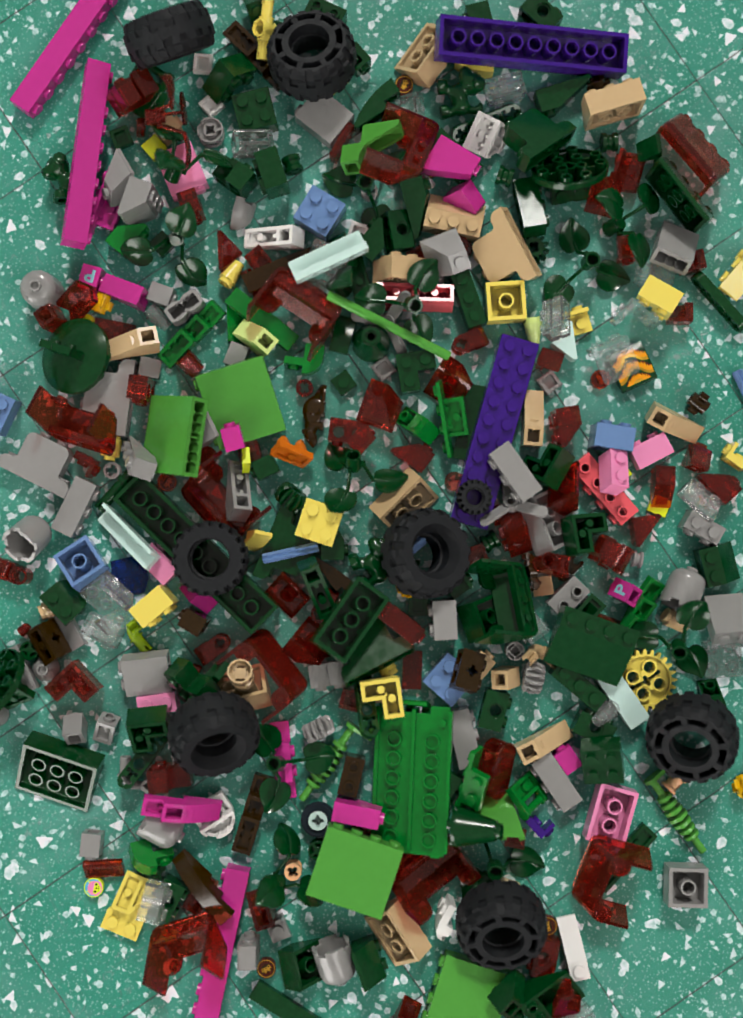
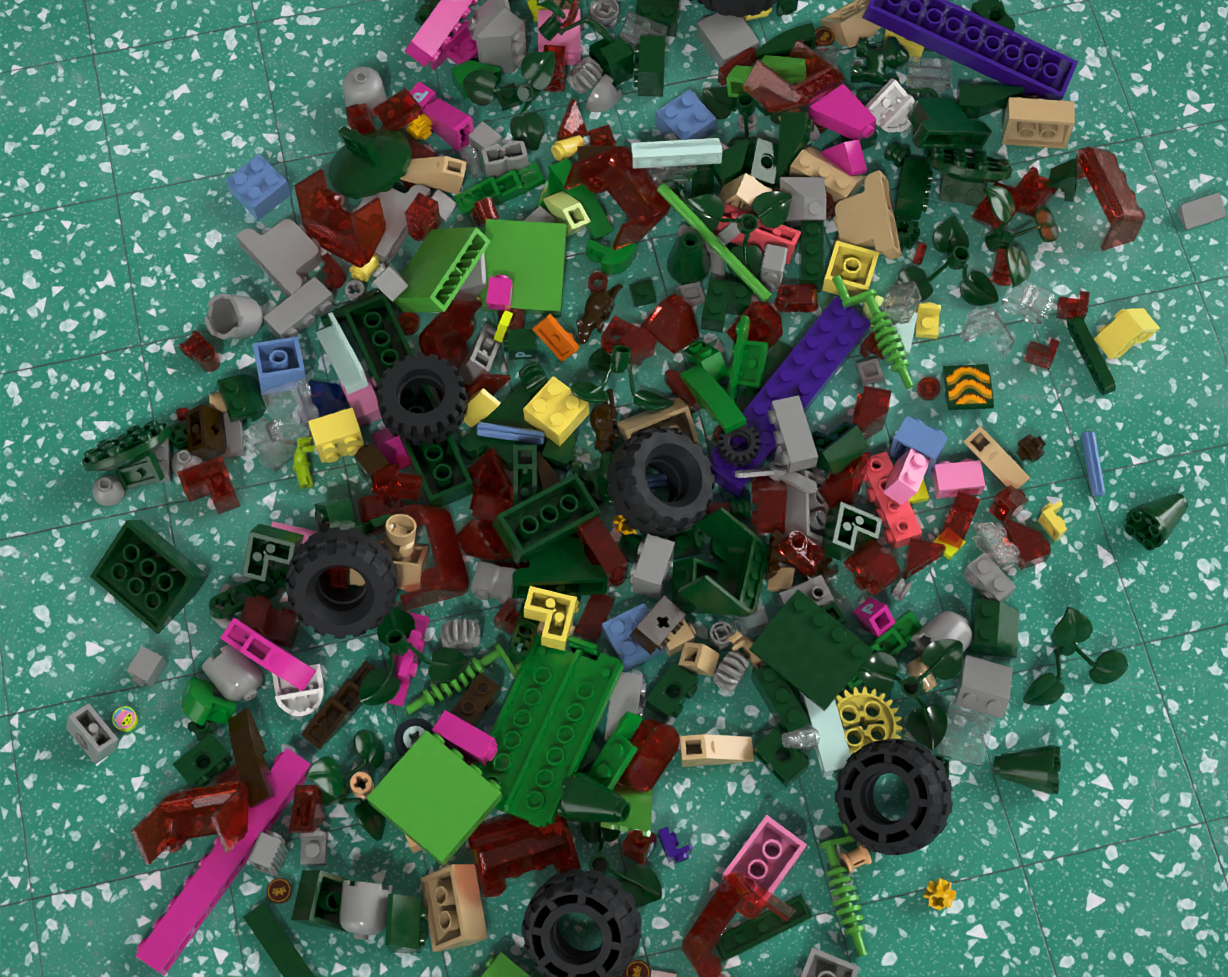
camera: 20 degrees right, 20 degrees down
light grey brick [62,712,88,745] -> none
clear red tile [83,858,126,878] -> none
light grey bracket [92,711,121,746] -> none
light yellow wing [100,904,151,942] -> none
light yellow wing [111,870,162,915] -> none
light grey brick [118,649,173,697] -> none
clear brick [136,878,173,926] -> none
white slope [244,224,305,251] -> none
dark green wheel [281,153,304,176] -> none
dark green slope [329,315,356,355] -> none
white slope [435,893,457,942] -> none
green plate [506,770,548,820] -> none
tan slope [520,390,544,448] -> none
light grey brick [529,752,583,813] -> none
dark pink brick [552,743,582,776] -> none
dark green brick [580,736,625,784] -> none
clear bracket [586,333,640,385] -> none
dark green wheel [600,132,619,153] -> none
light yellow brick [636,274,684,321] -> none
dark green slope [645,157,714,233] -> none
light grey brick [649,220,700,276] -> none
none -> light grey brick [66,703,119,764]
none -> clear red slope [371,463,422,501]
none -> clear red slope [469,487,513,521]
none -> light grey gear [567,56,603,94]
none -> dark brown animal [590,389,619,455]
none -> green slope [680,364,746,434]
none -> light grey brick [759,244,788,292]
none -> bright green piece [832,275,914,389]
none -> clear red tile [913,242,927,265]

